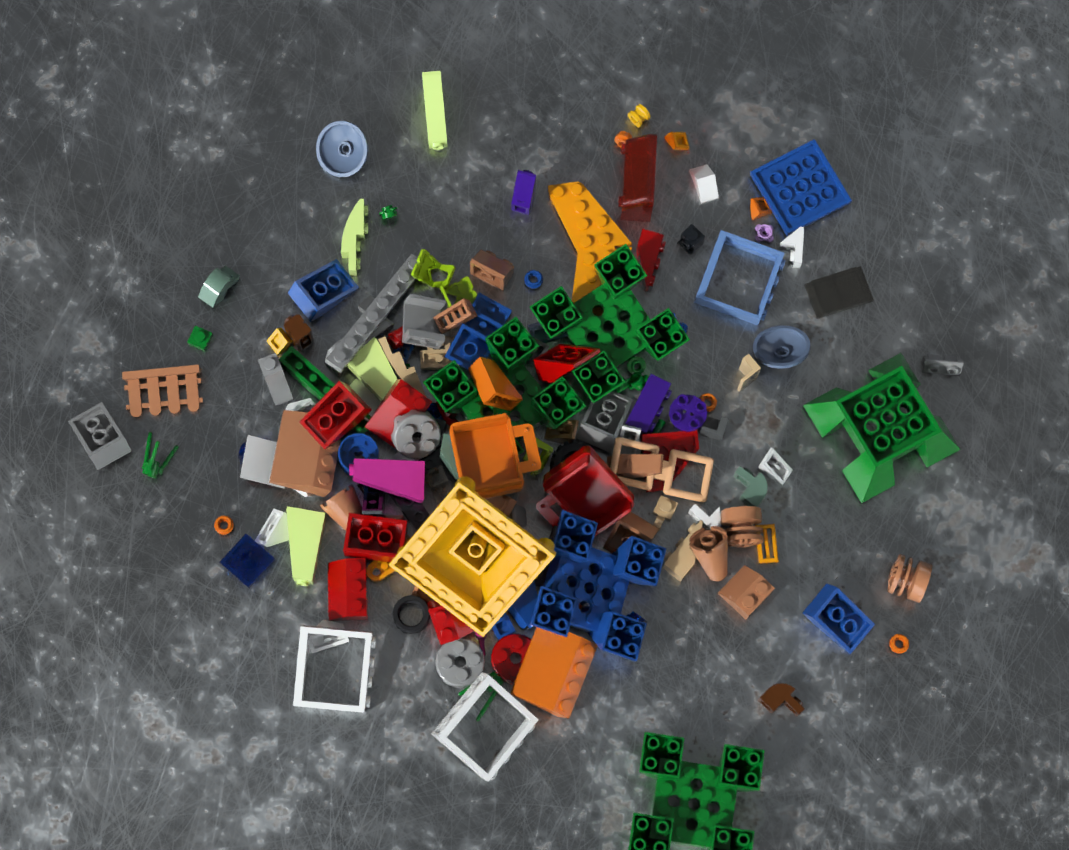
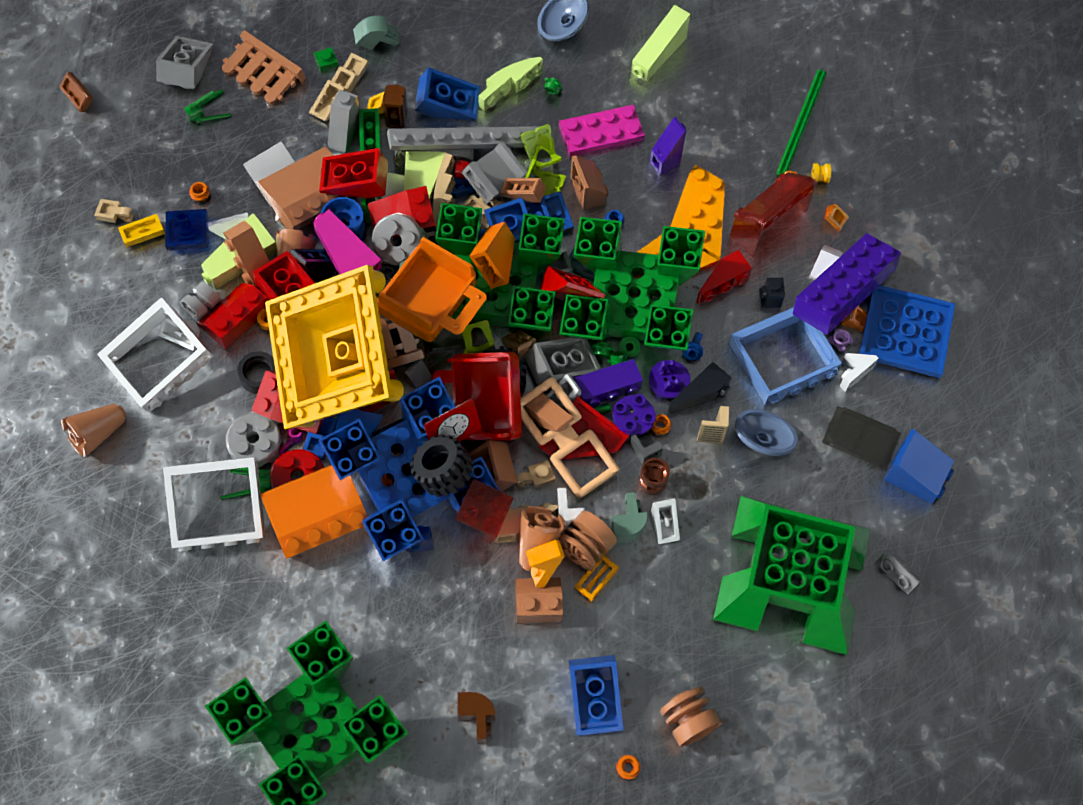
camera: 45 degrees right, 10 degrees down
none -> dark orange plate [59,72,93,112]
none -> nougat cone [61,403,127,457]
none -> tan plate [94,199,135,223]
none -> yellow plate [118,214,165,248]
none -> light grey wheel [180,281,221,321]
none -> nougat brick [223,220,270,289]
none -> tan slope [309,53,369,122]
none -> black tyre [410,434,473,497]
none -> red sticker [424,398,482,442]
none -> clear red bracket [456,479,514,544]
none -> light orange slope [526,540,564,588]
none -> dark pink plate [559,105,645,156]
none -> copper wheel [639,458,670,495]
none -> dark purple plate [649,360,691,399]
none -> black slope [668,362,732,414]
none -> green axle [777,69,827,177]
none -> dark purple brick [792,233,901,335]
none -> blue slope [884,429,954,504]

